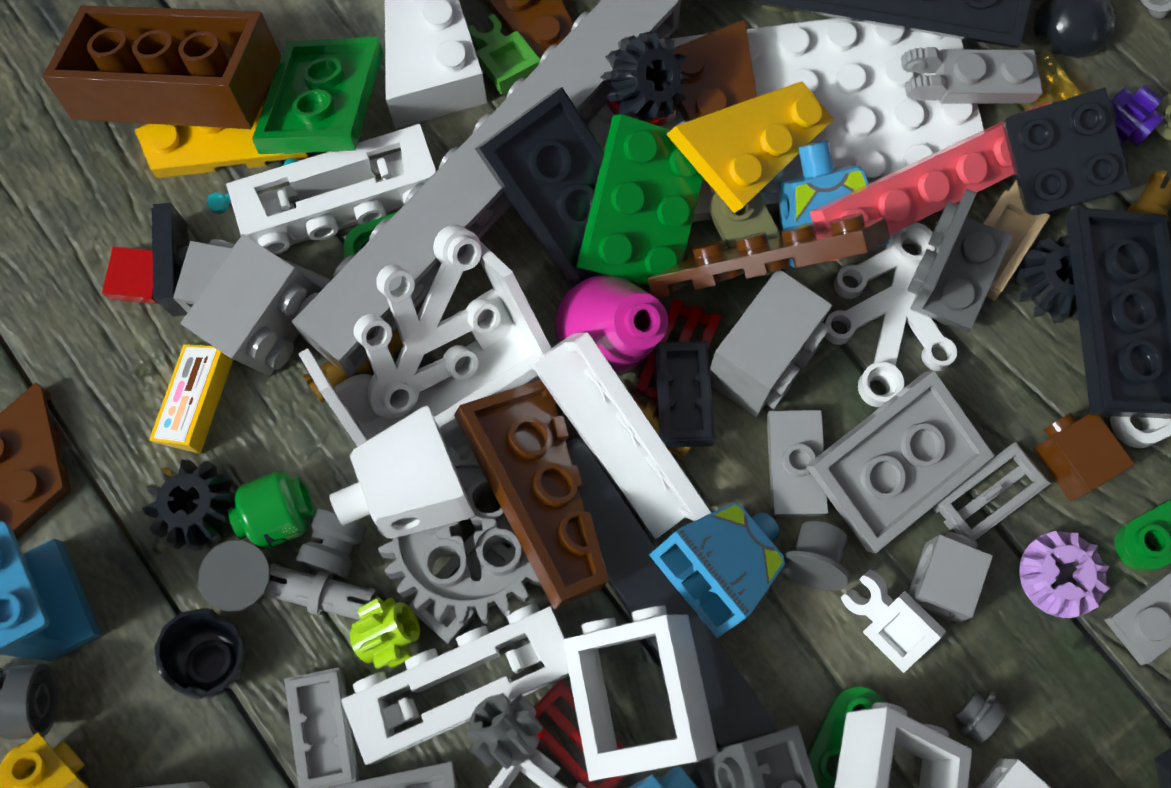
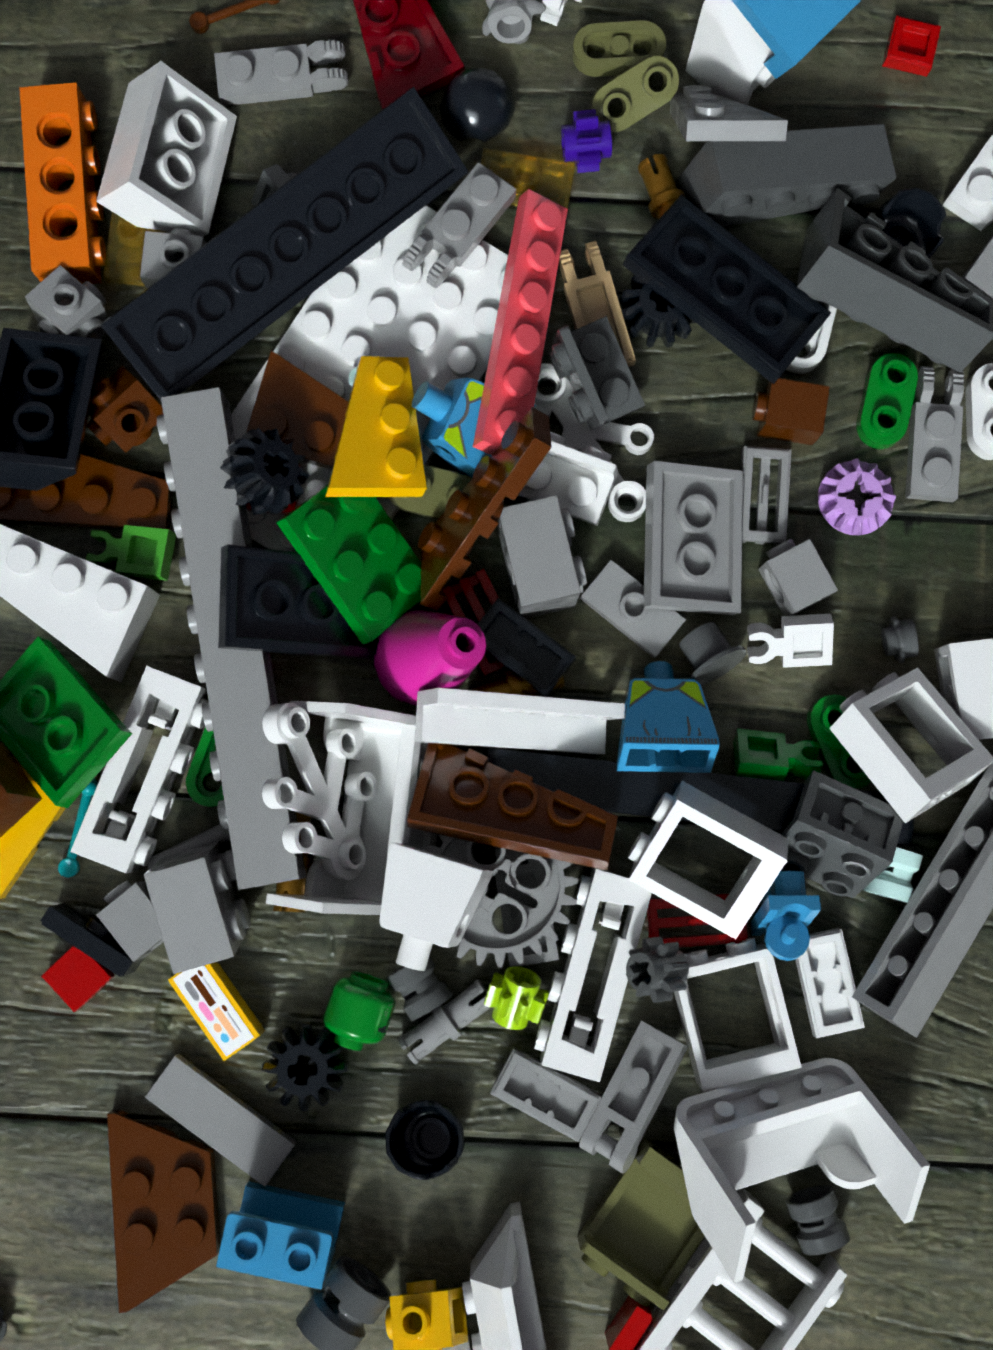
camera: 55 degrees left, 10 degrees up
dark grey piece [198,540,270,612] -> none
black bracket [1003,87,1131,215] -> none
none -> light grey tile [145,1053,297,1187]
none -> white bracket [518,431,618,526]
none -> green plate [733,728,823,781]

